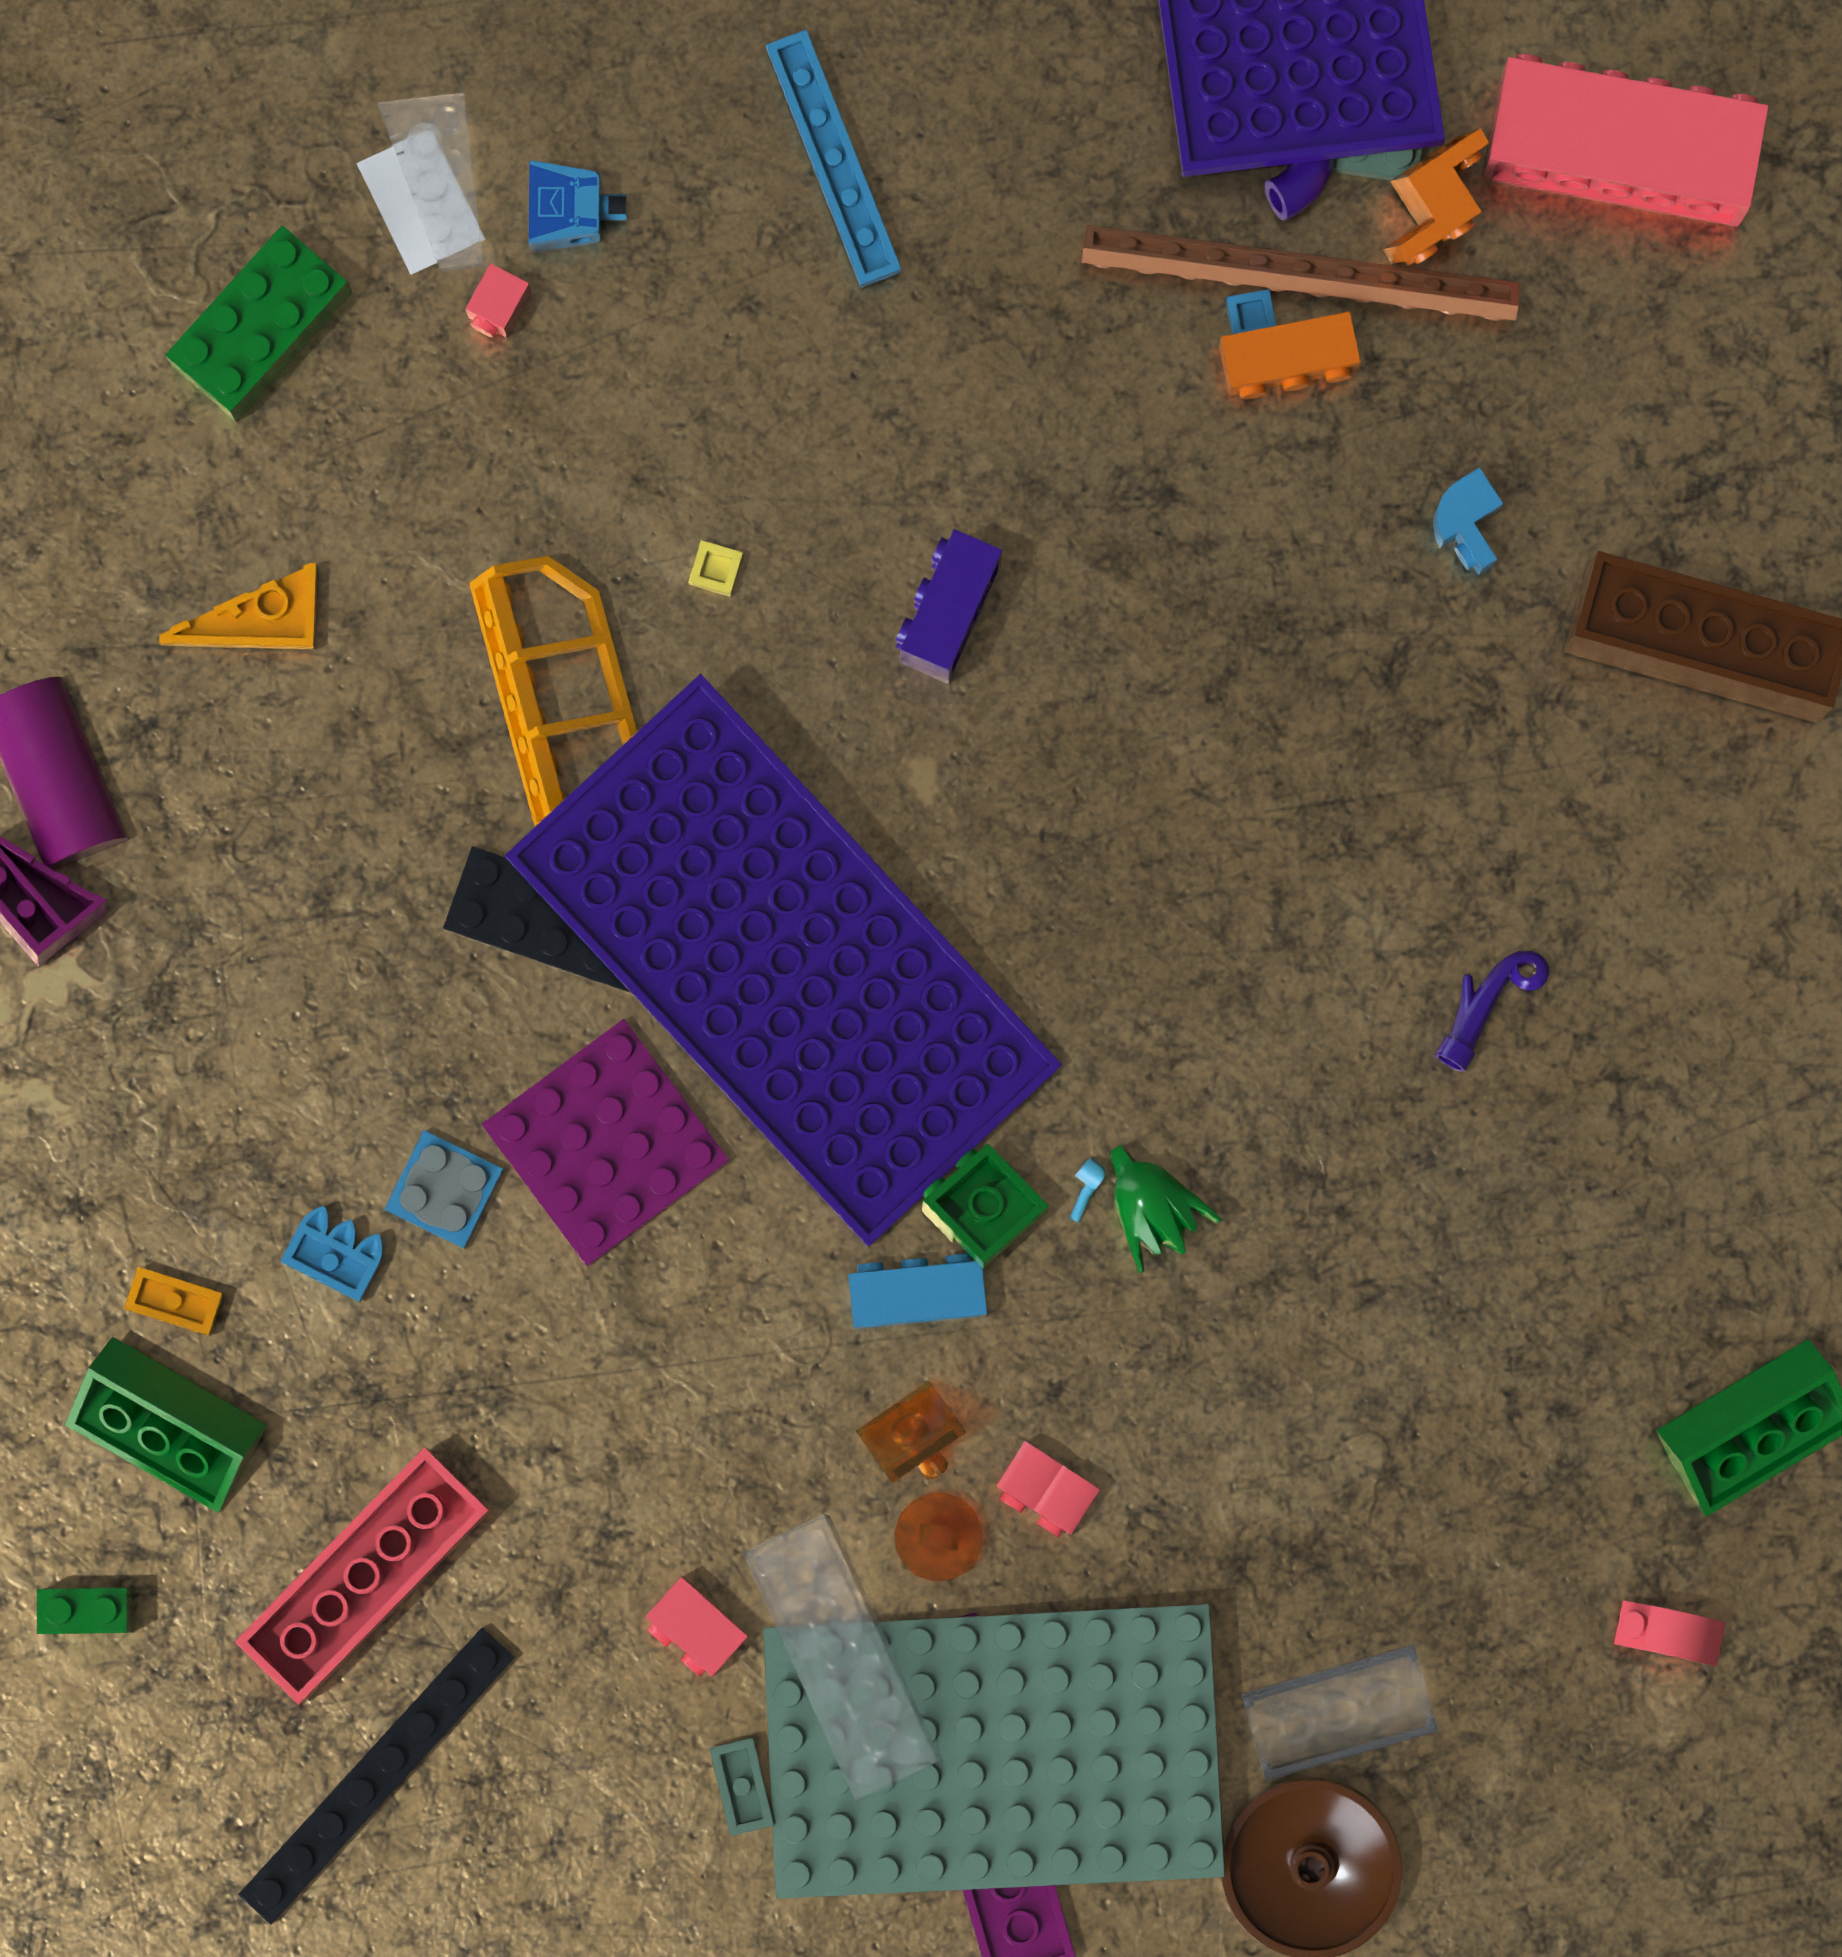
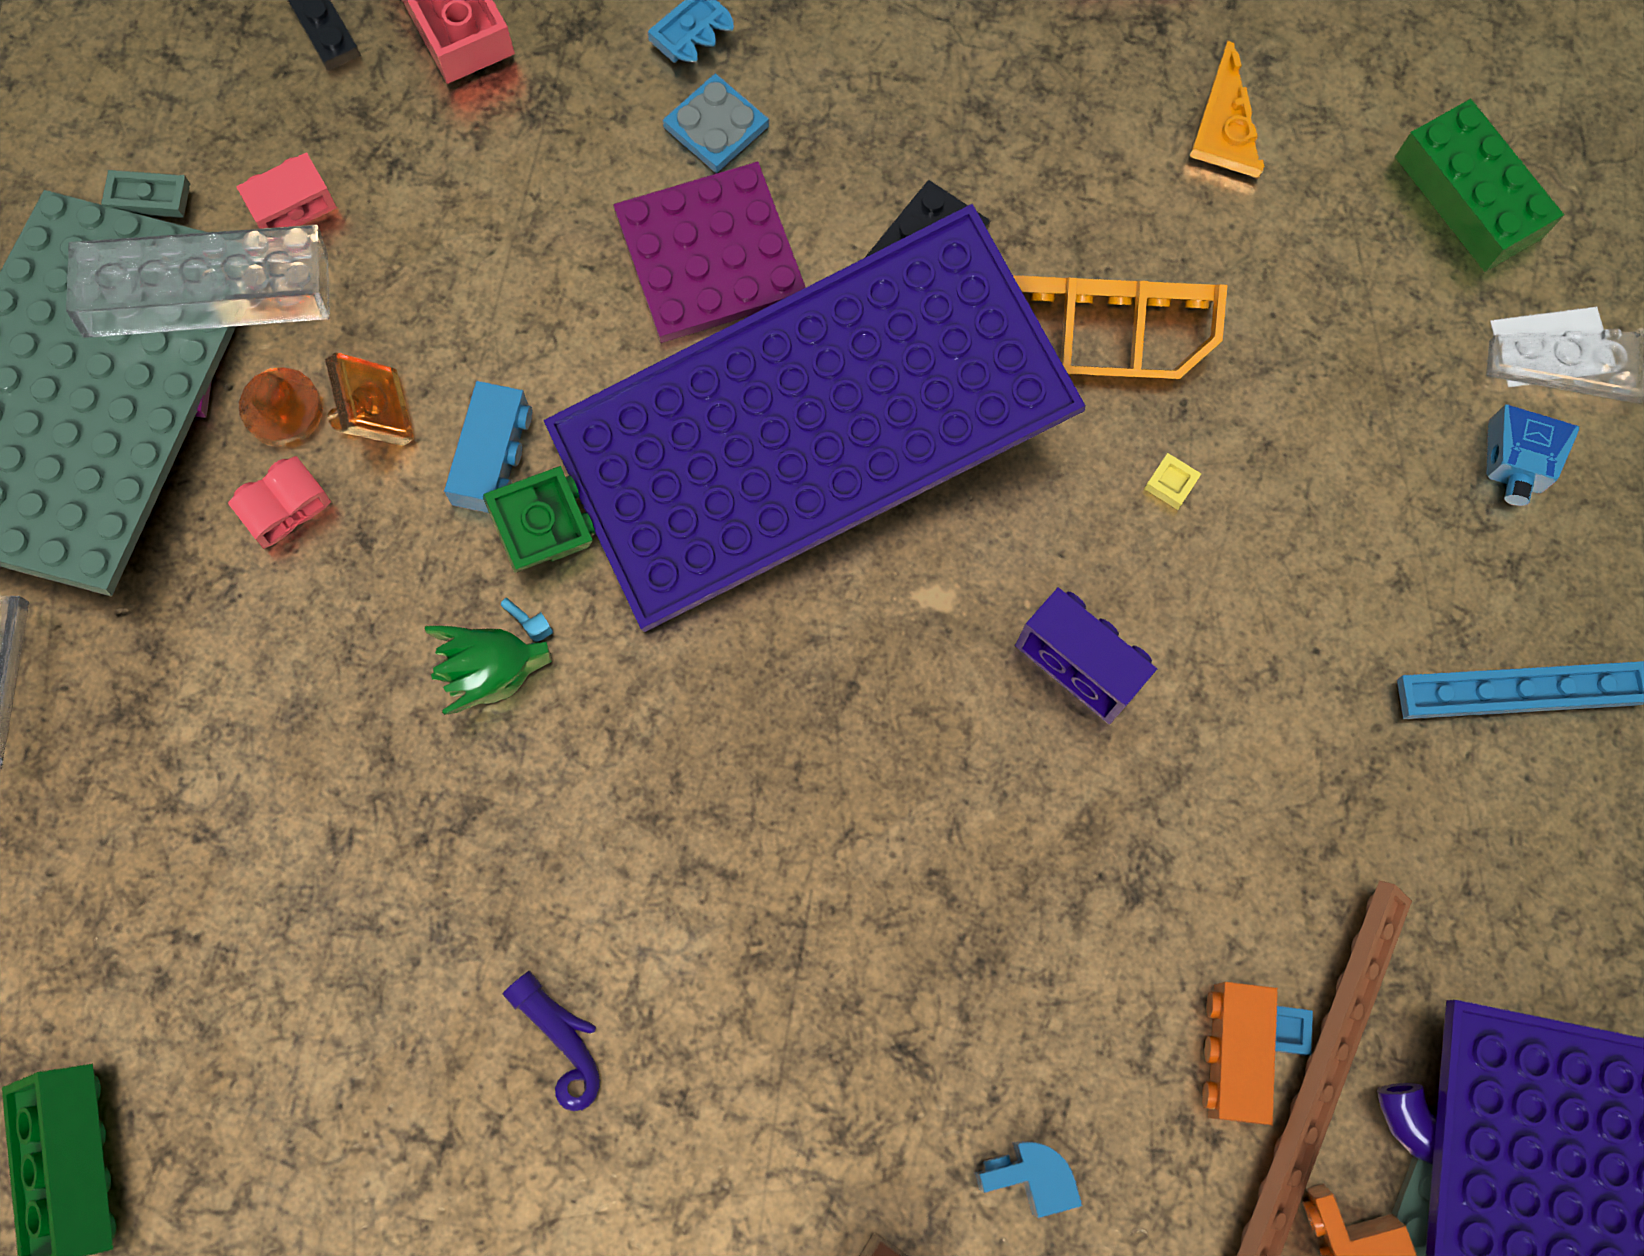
camera: 105 degrees right, 10 degrees down
coral brick [465,263,532,338] -> none

